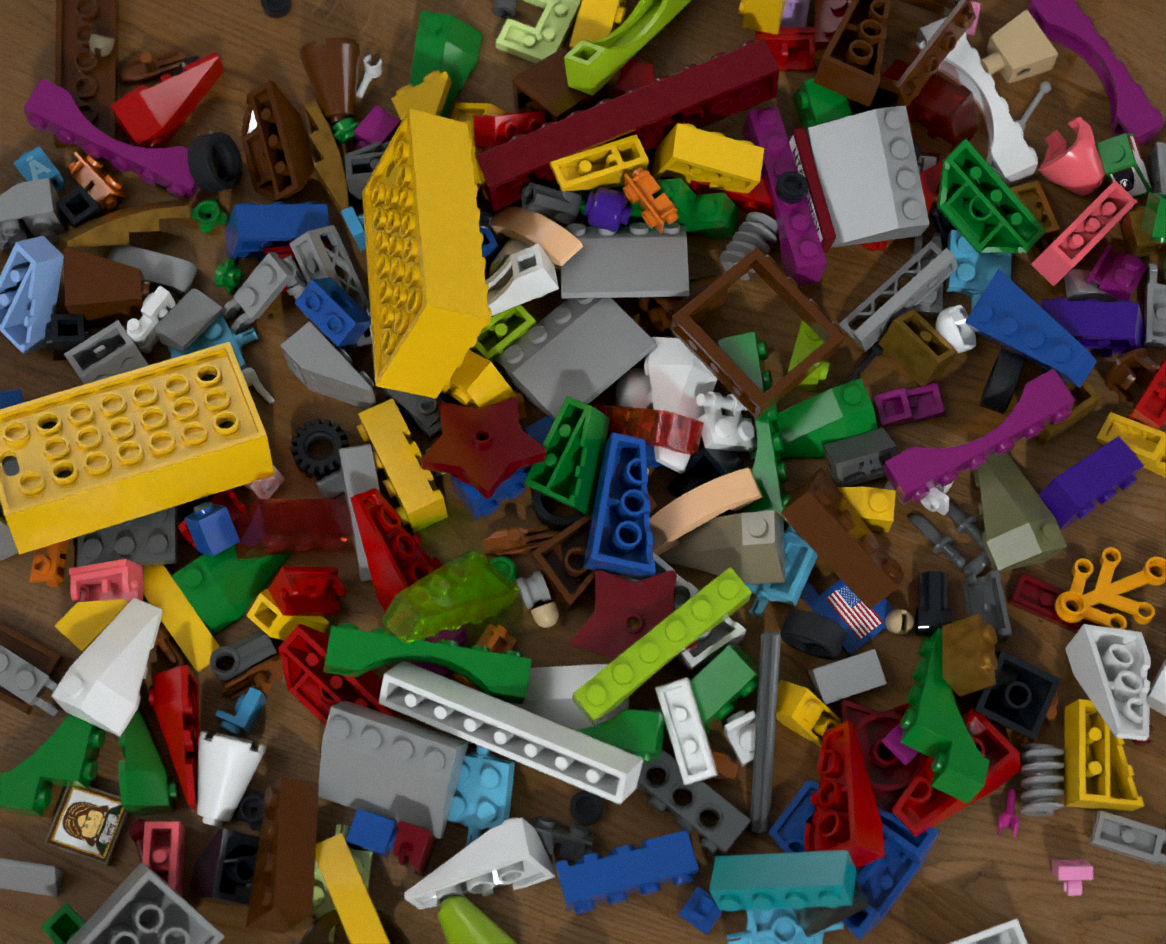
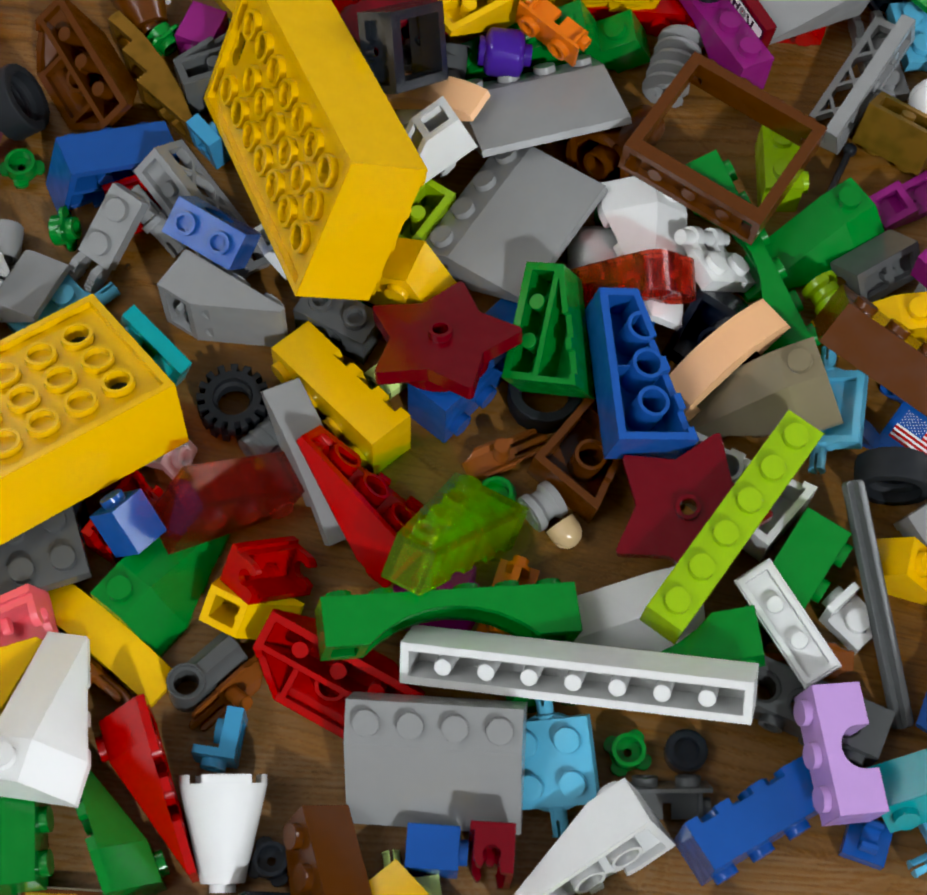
camera: 20 degrees left, 5 degrees down
none -> teal plate [120,305,192,387]
none -> black window [357,0,448,94]
none -> green plate [603,729,652,777]
none -> lavender arch [793,681,889,826]
none -> lime wheel [801,271,840,315]

